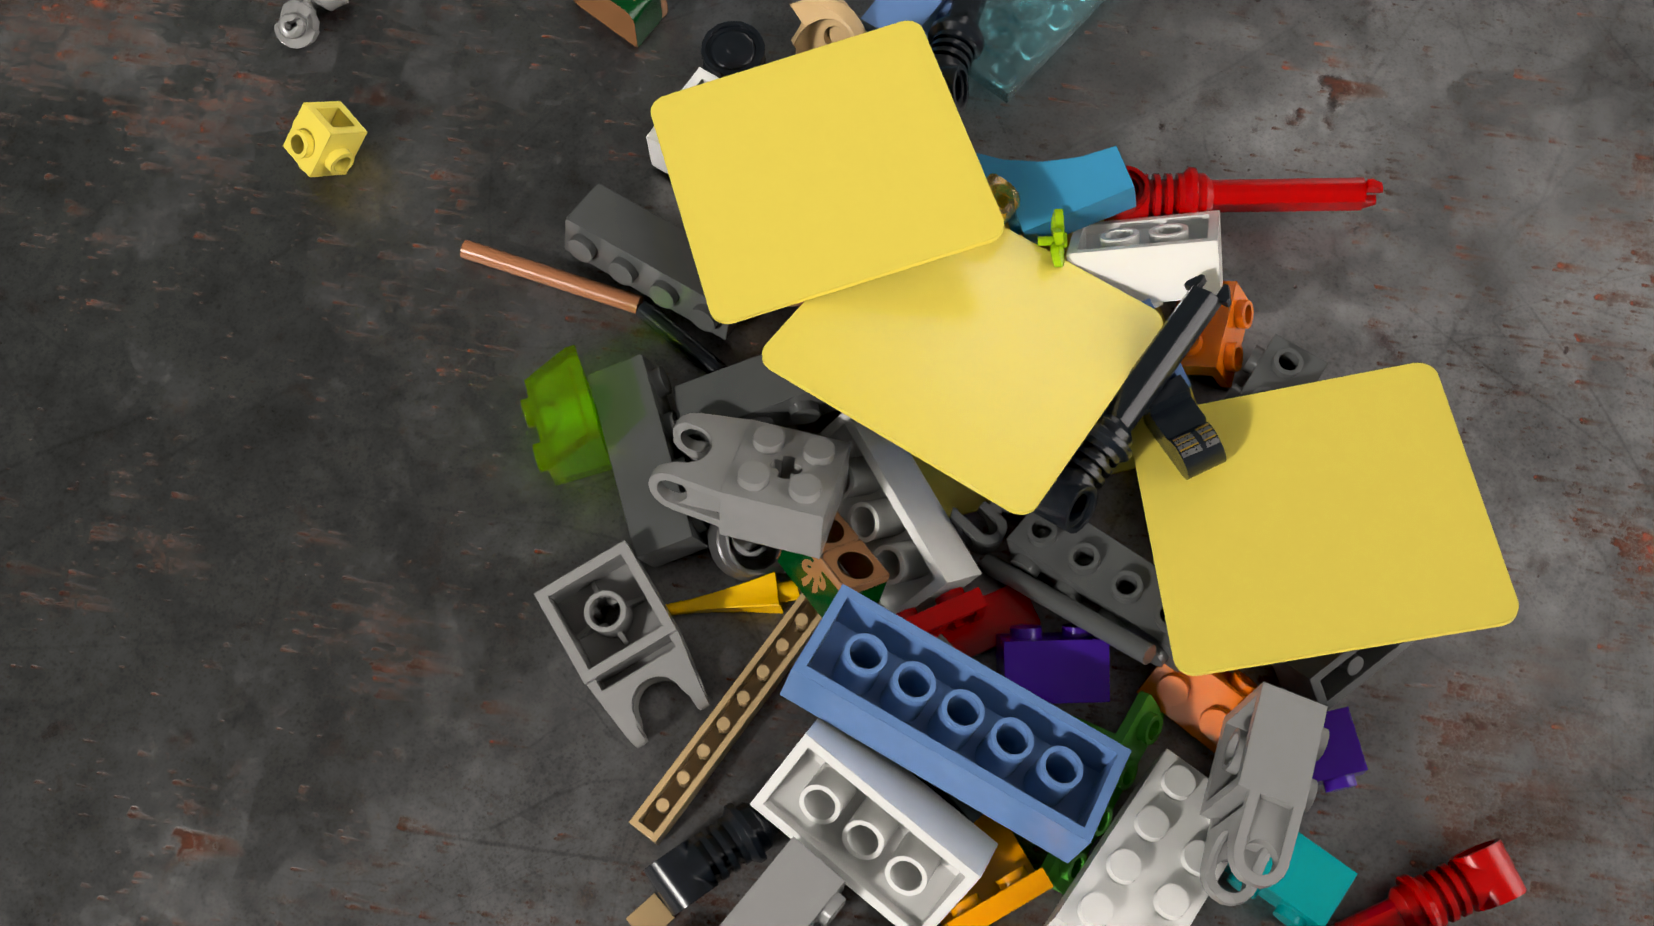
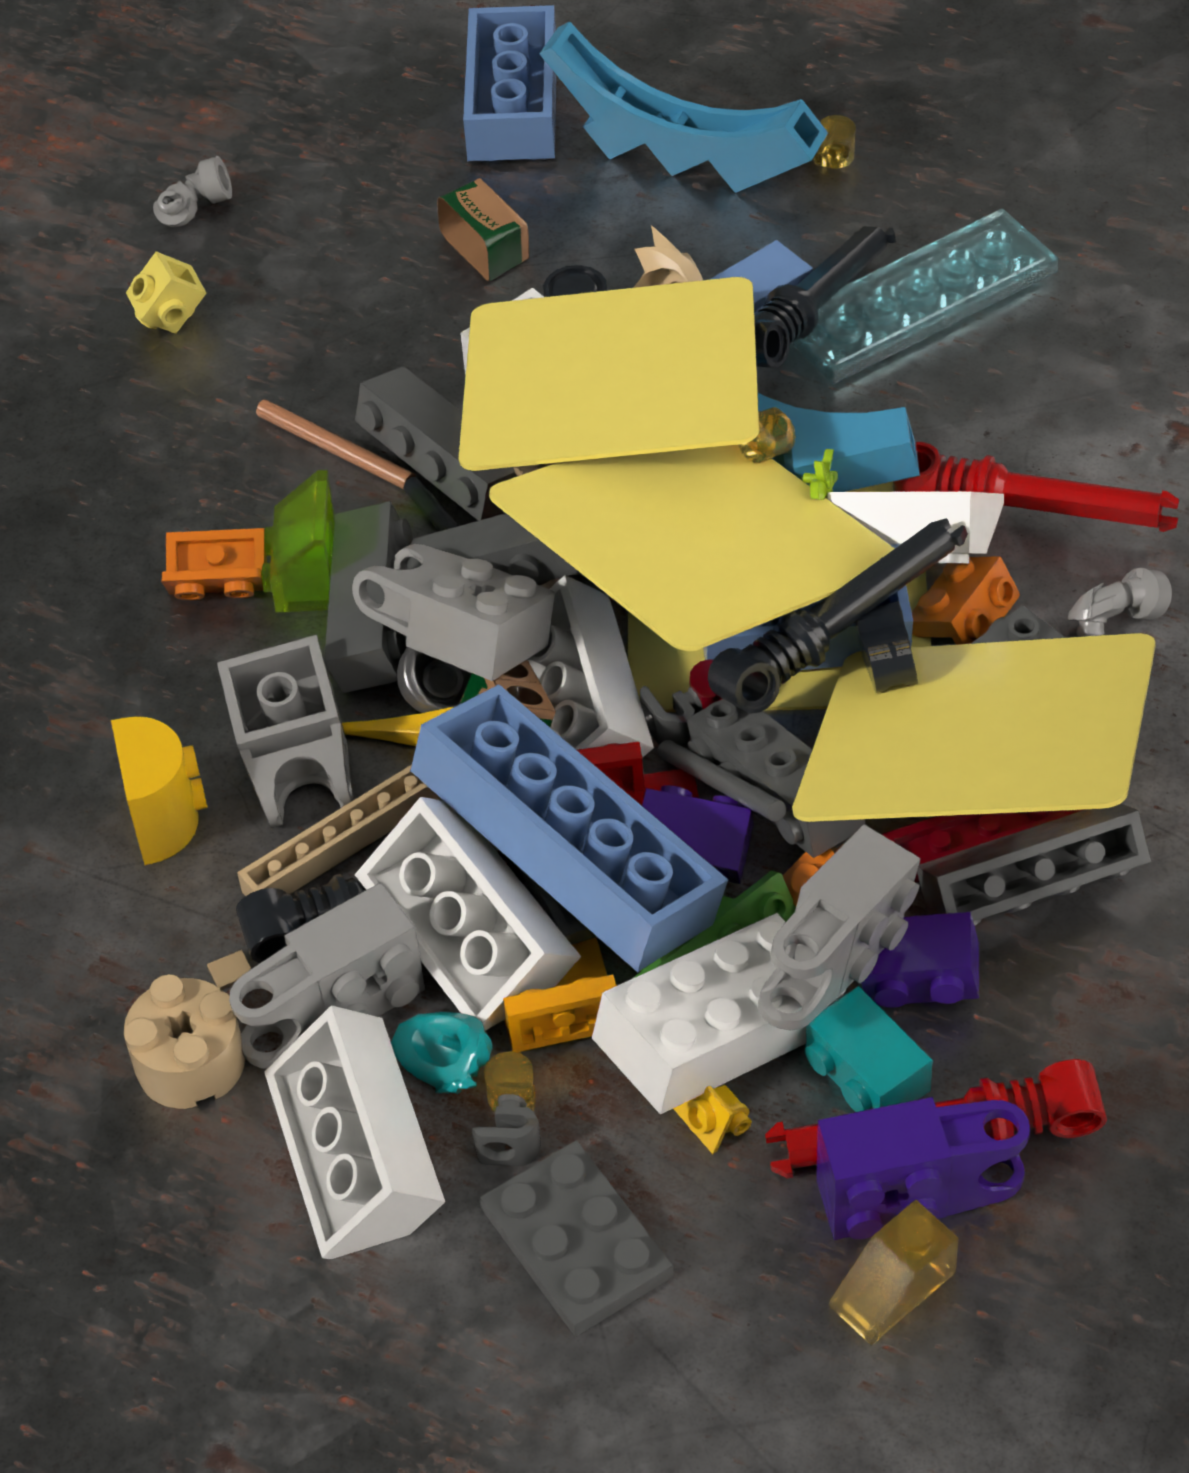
camera: 20 degrees right, 20 degrees down
none -> yellow brick [111,717,208,865]
none -> orange bracket [162,528,267,600]
none -> light grey arm [1067,568,1172,637]

